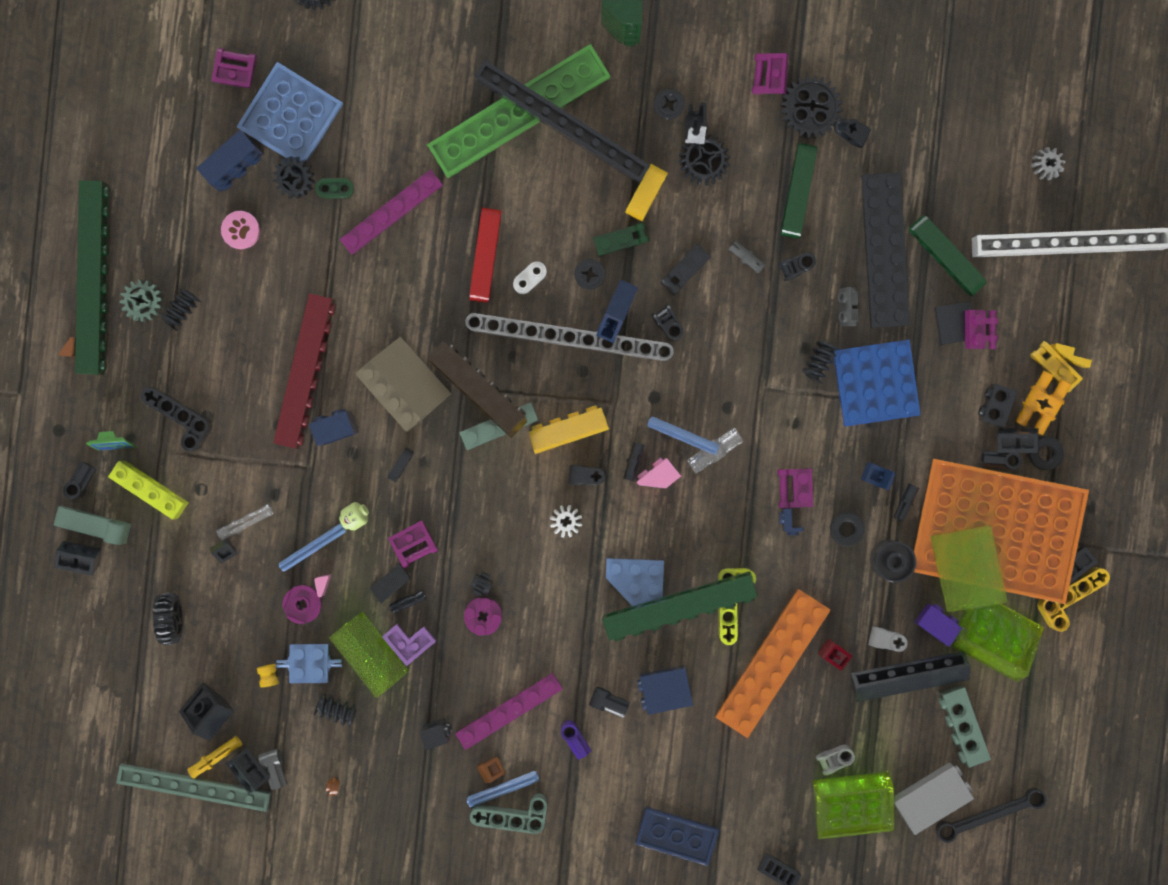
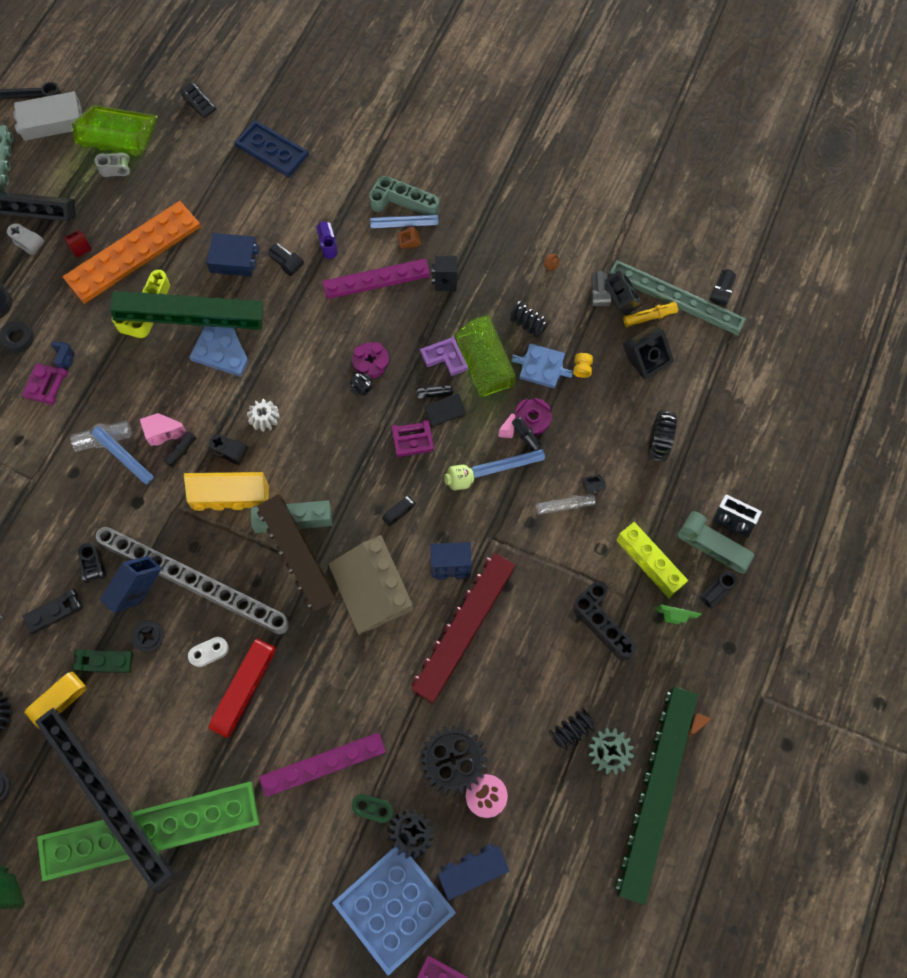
camera: 165 degrees left, 20 degrees down
none -> black gear [419,725,488,796]
none -> black axle [512,416,541,451]
none -> black piece [709,269,736,305]

